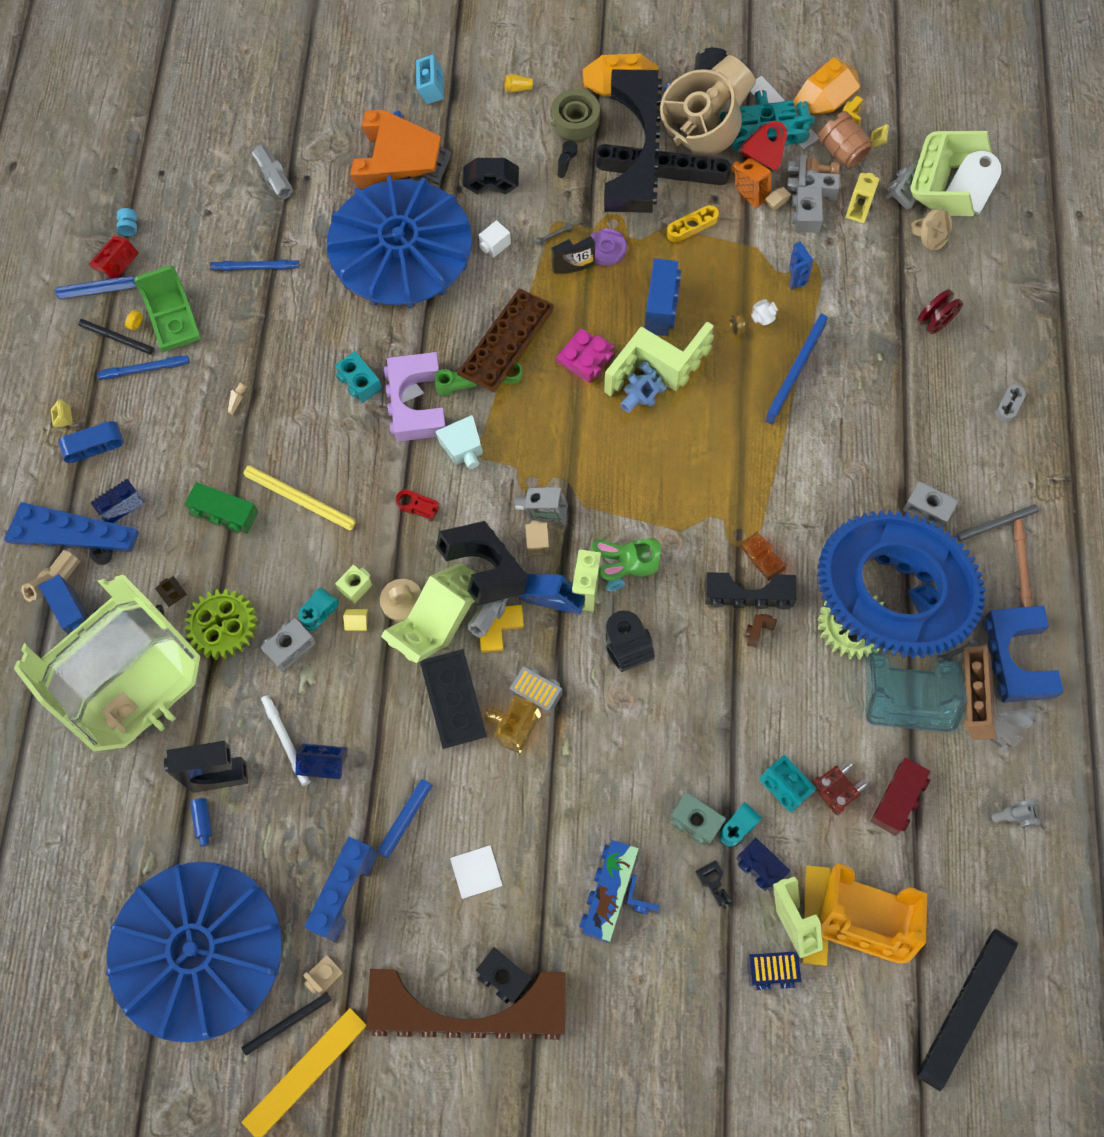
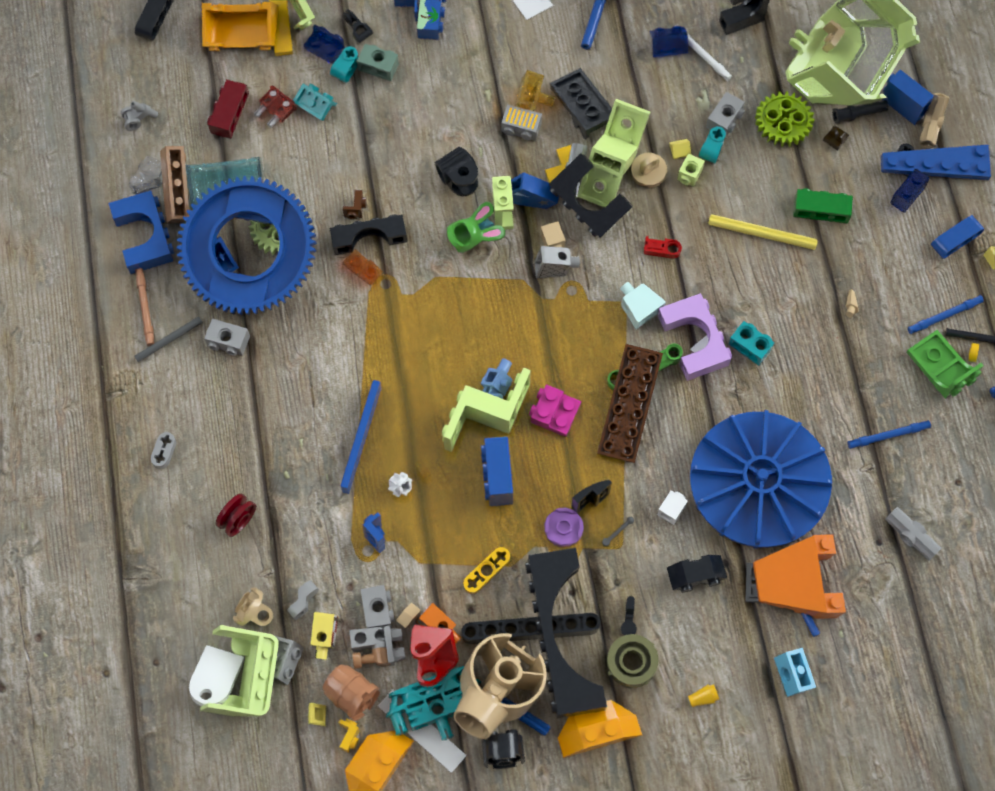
camera: 165 degrees right, 0 degrees up
none -> light grey piece [287,580,319,620]

